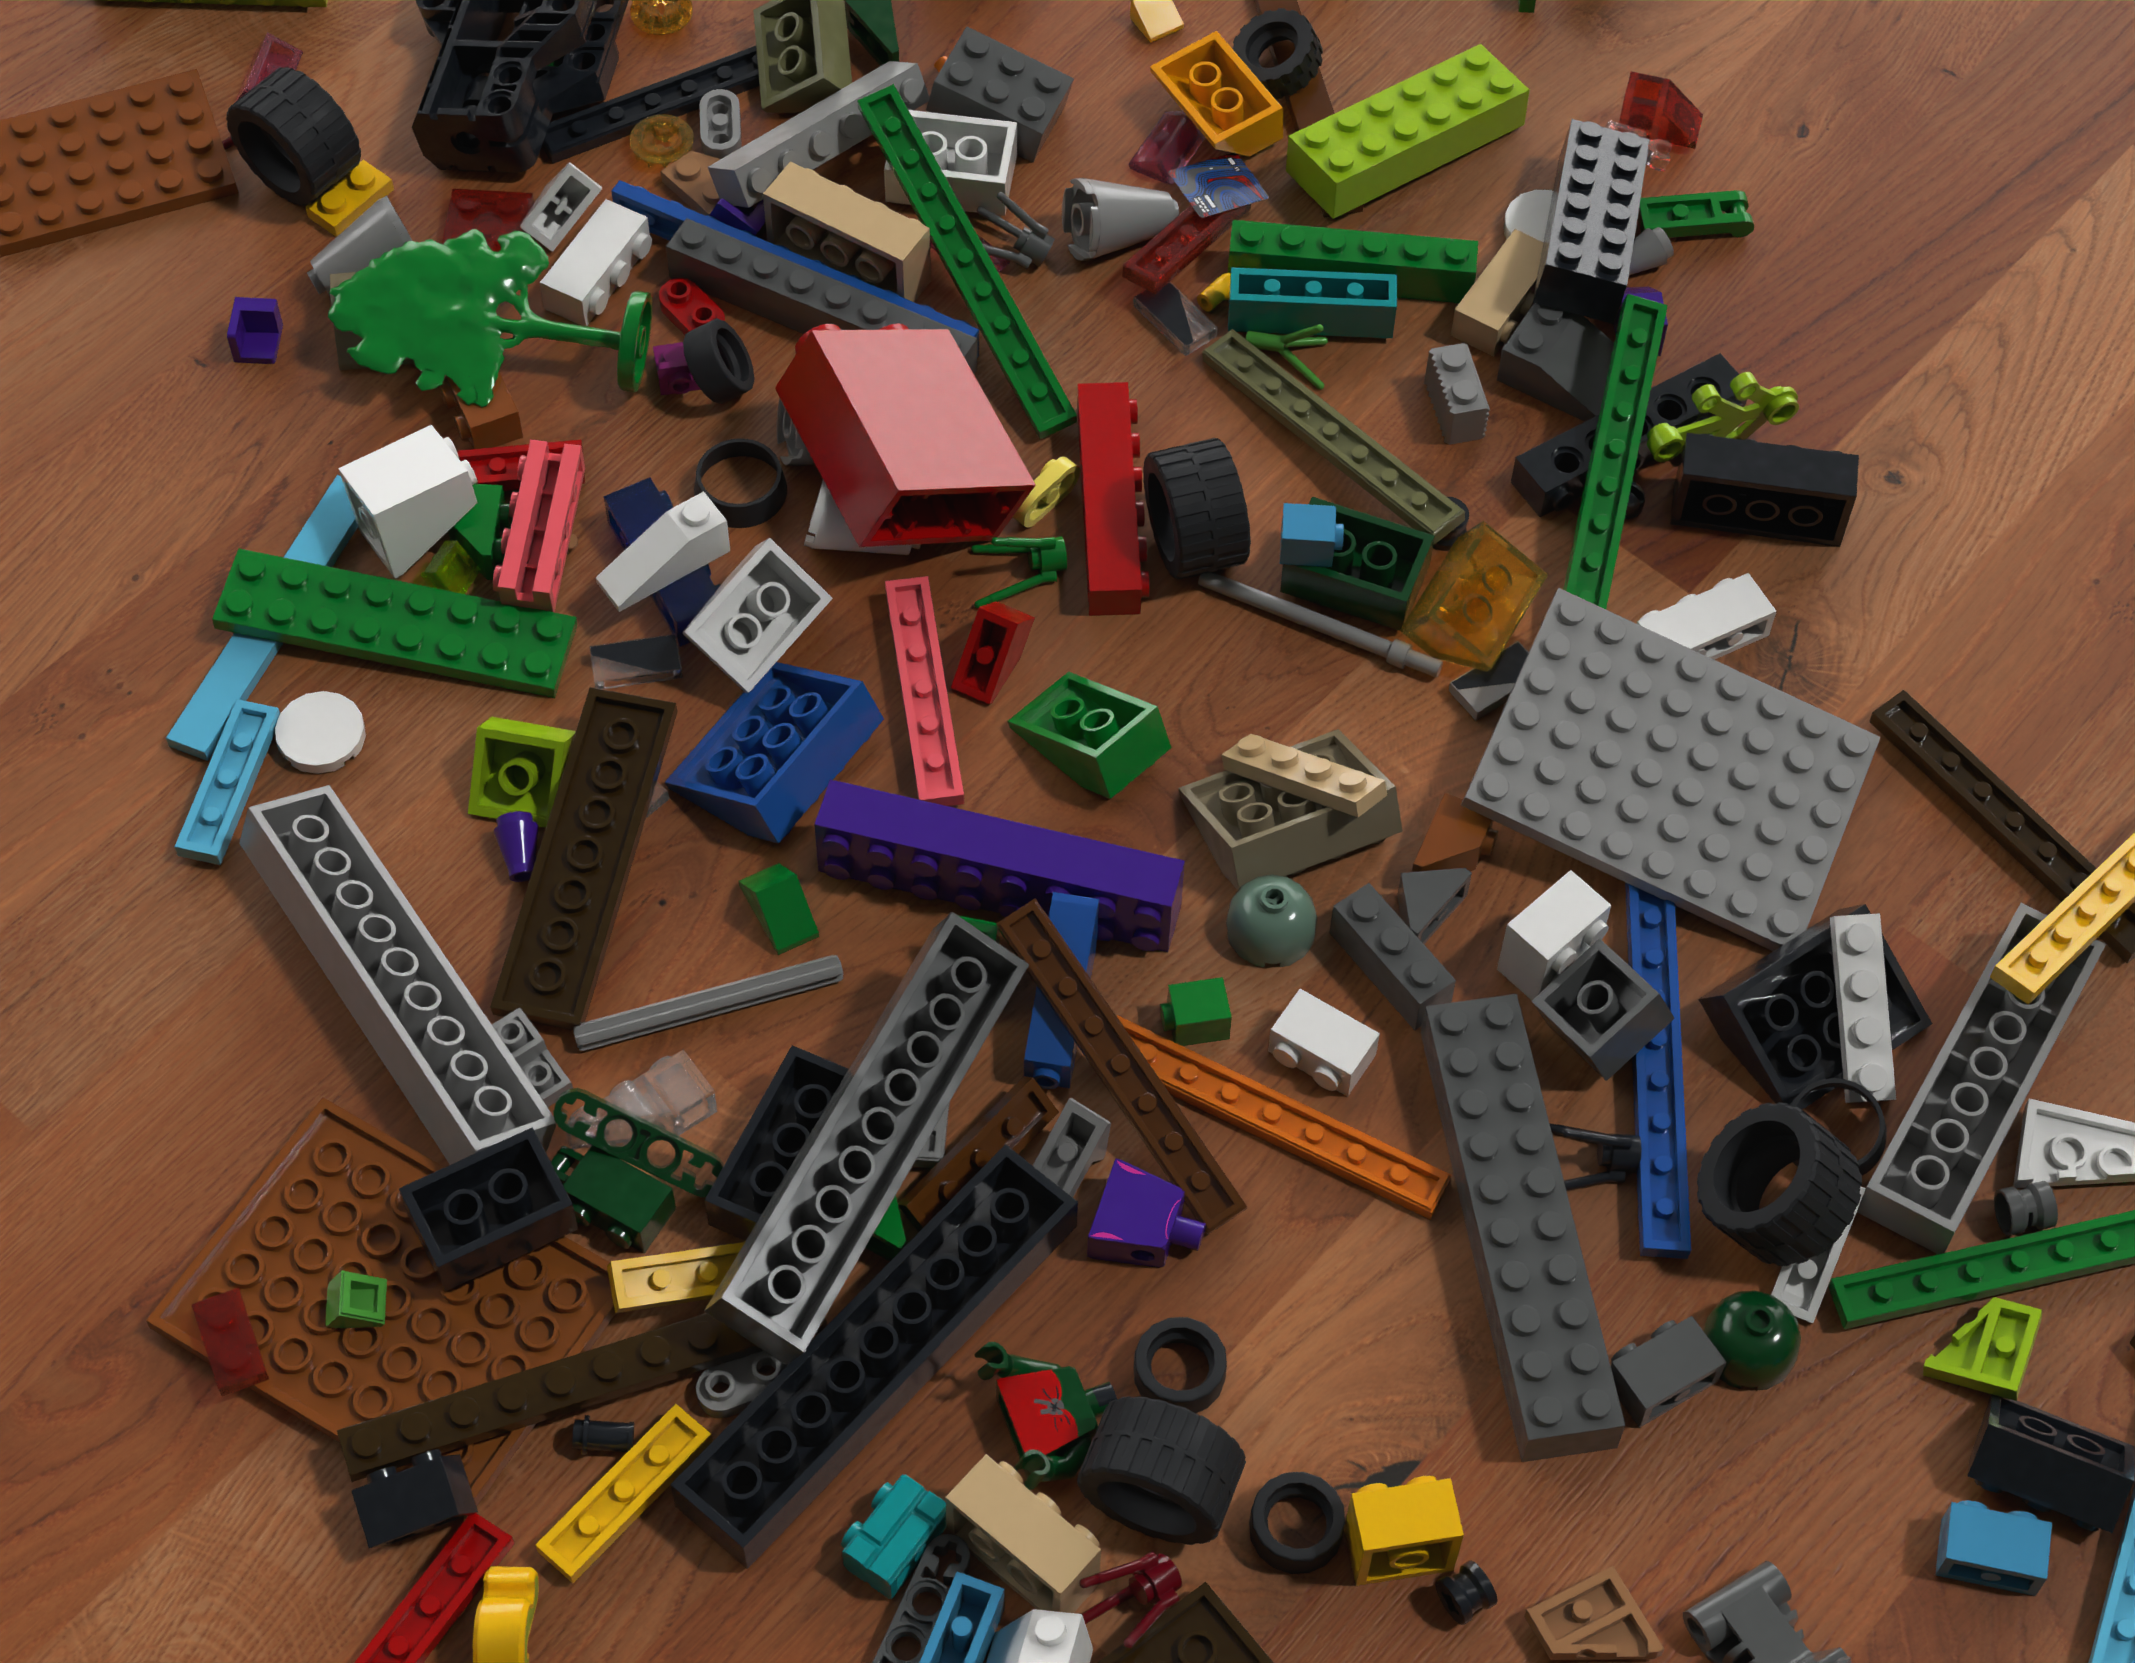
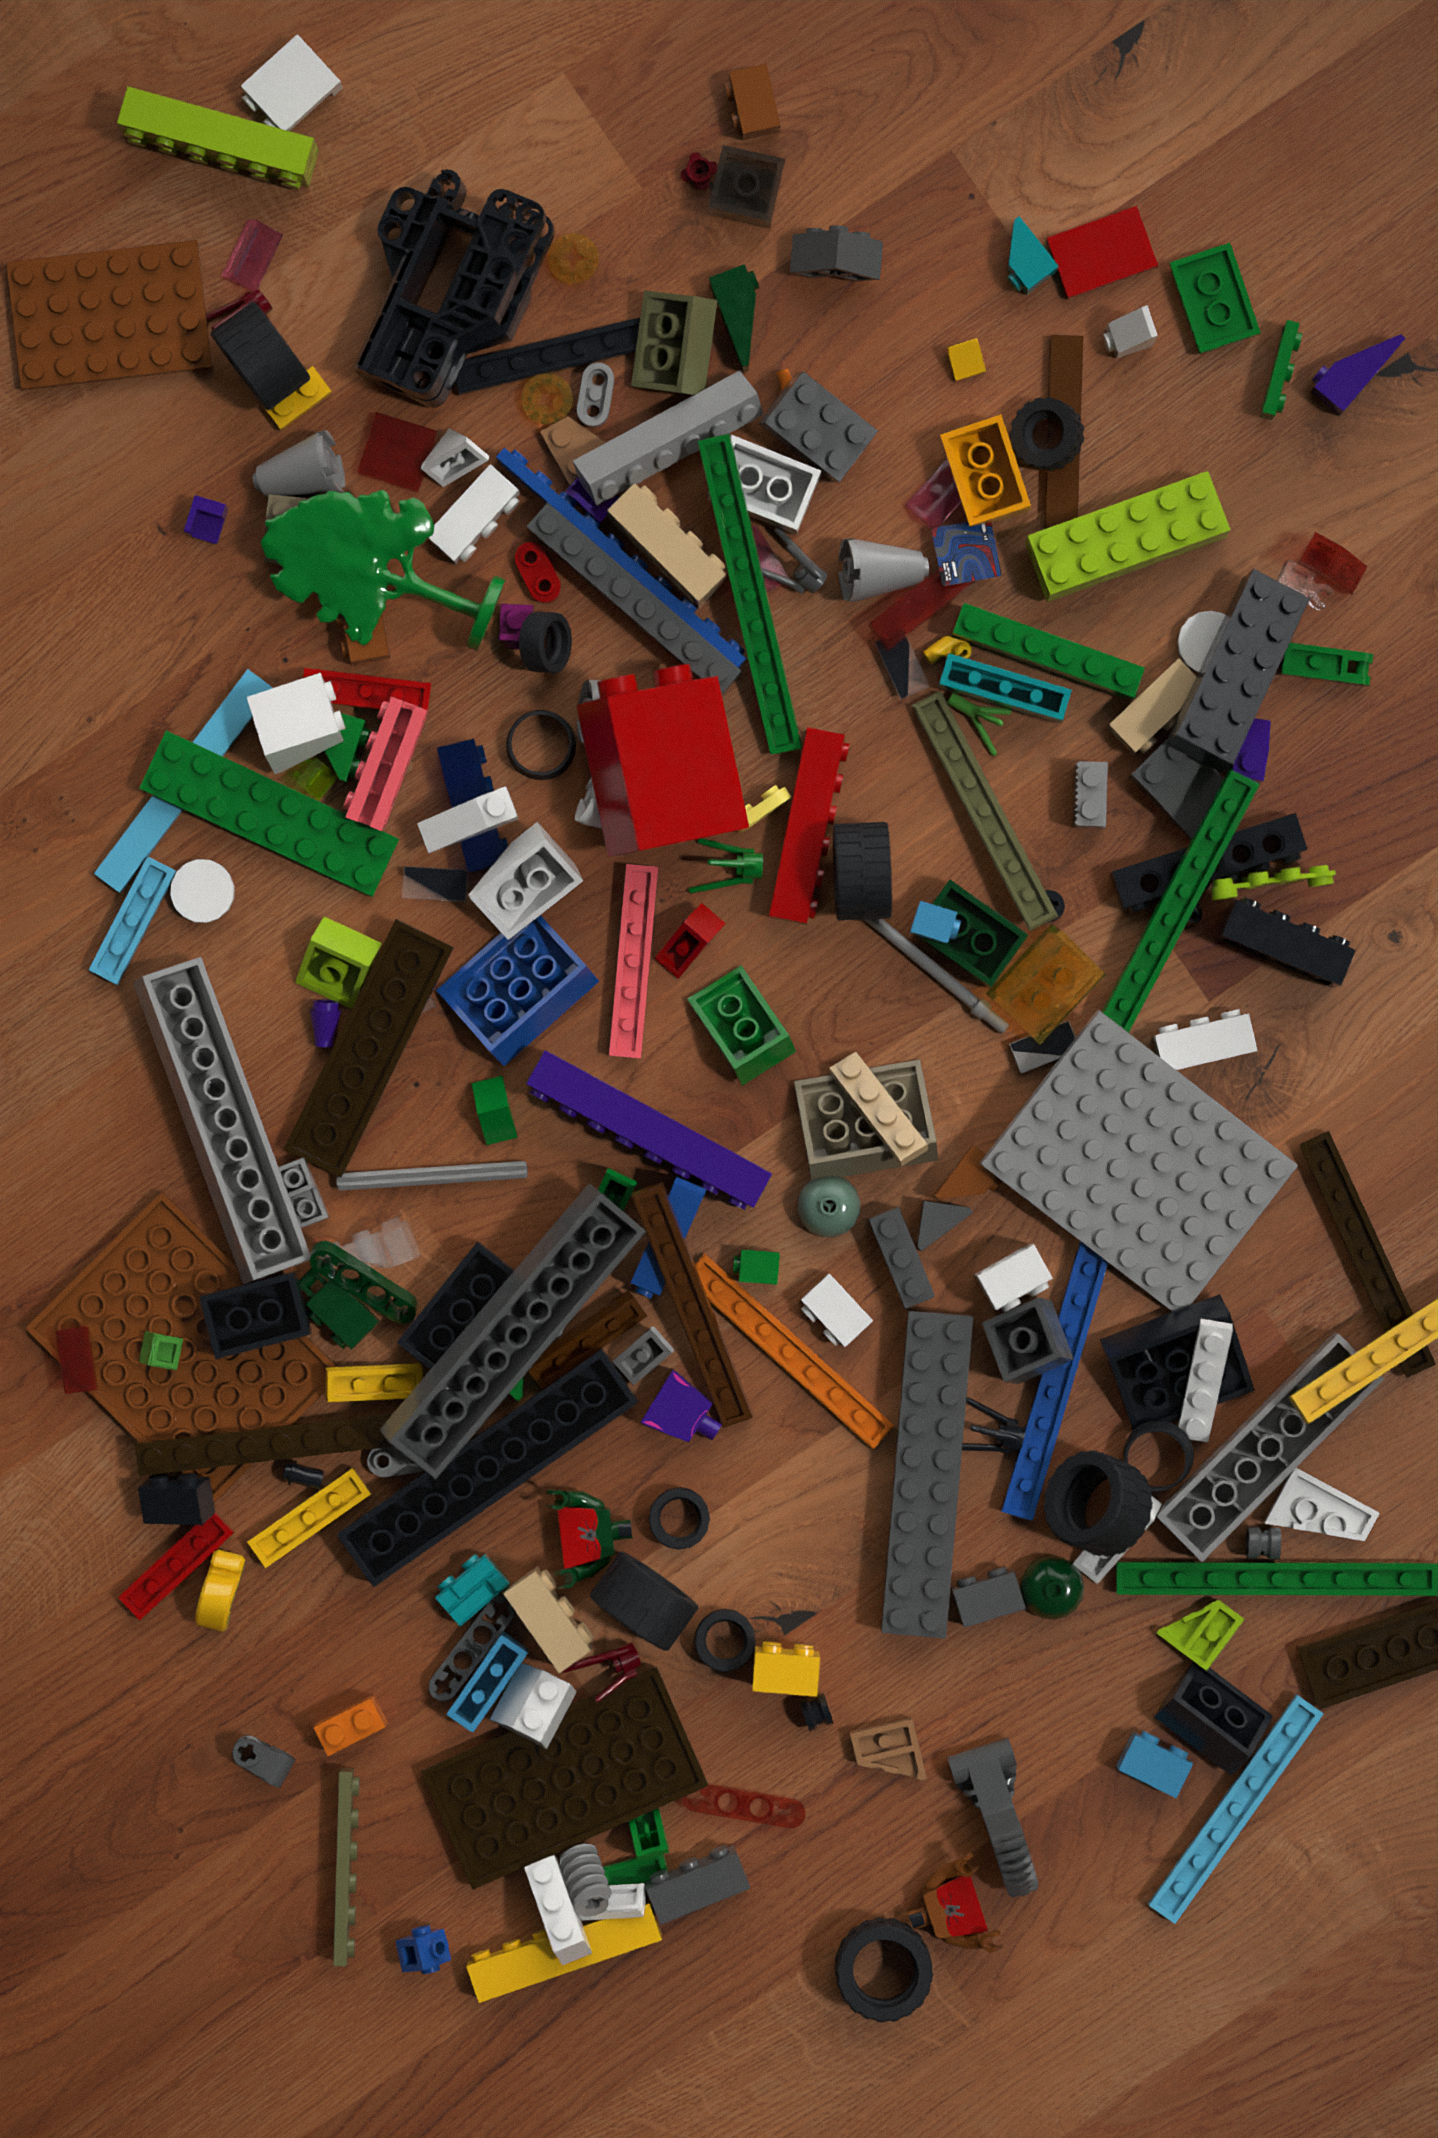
camera: 15 degrees right, 30 degrees up
light grey cone [1629,227,1674,275] -> none

